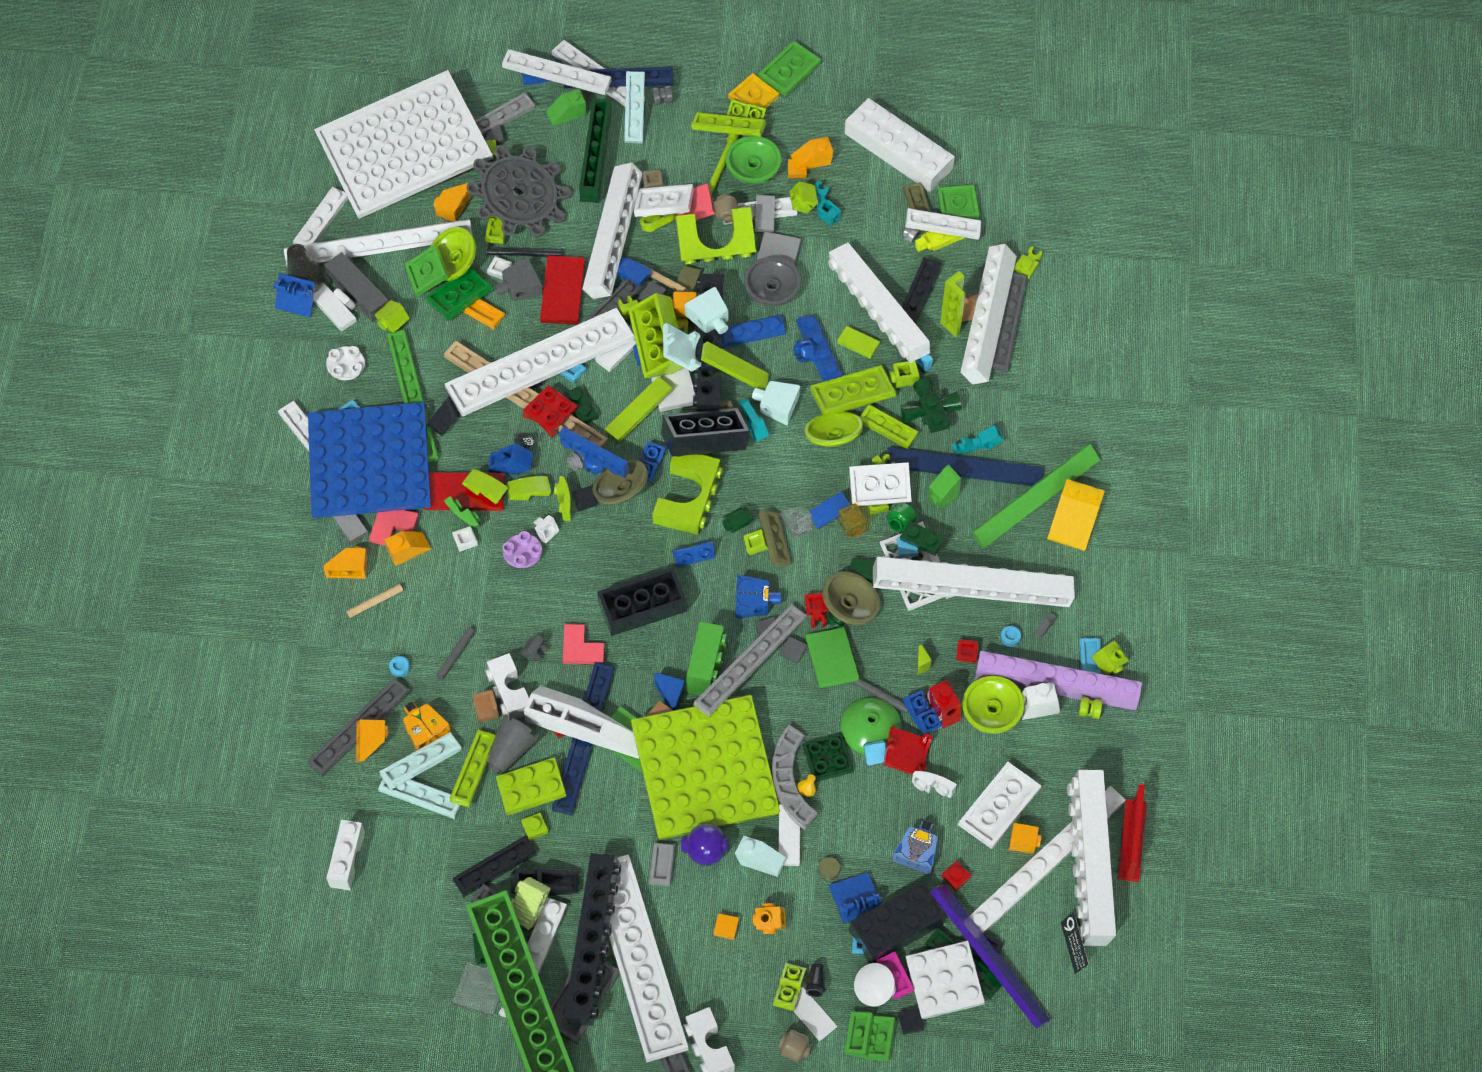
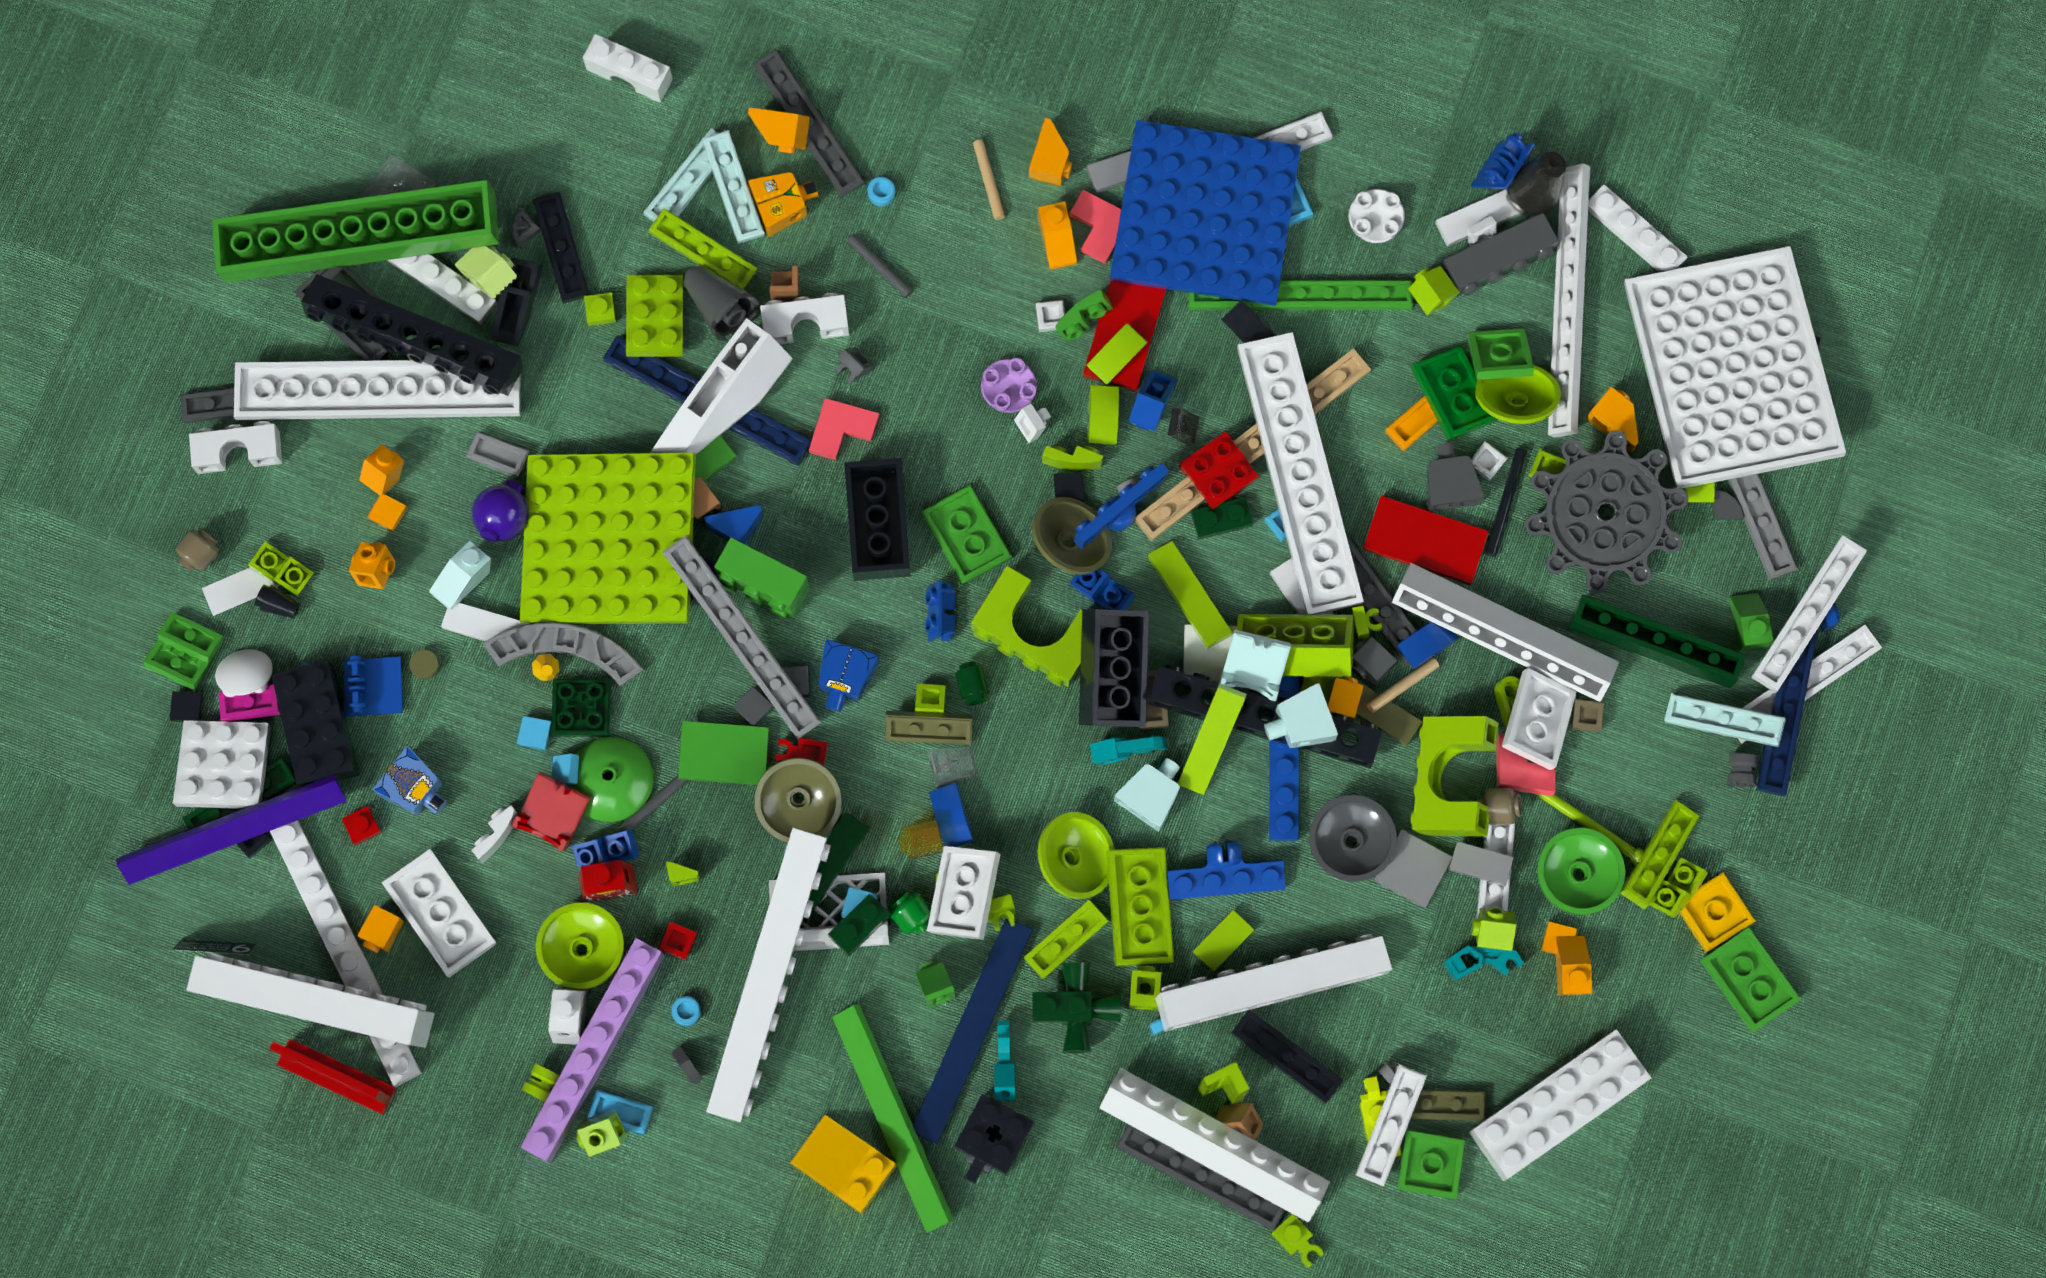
camera: 105 degrees right, 15 degrees up
none -> light orange brick [359,444,404,496]
none -> medium azure tile [517,716,552,751]
none -> bright green tile [921,484,1012,586]
none -> black hinge [954,1093,1034,1184]

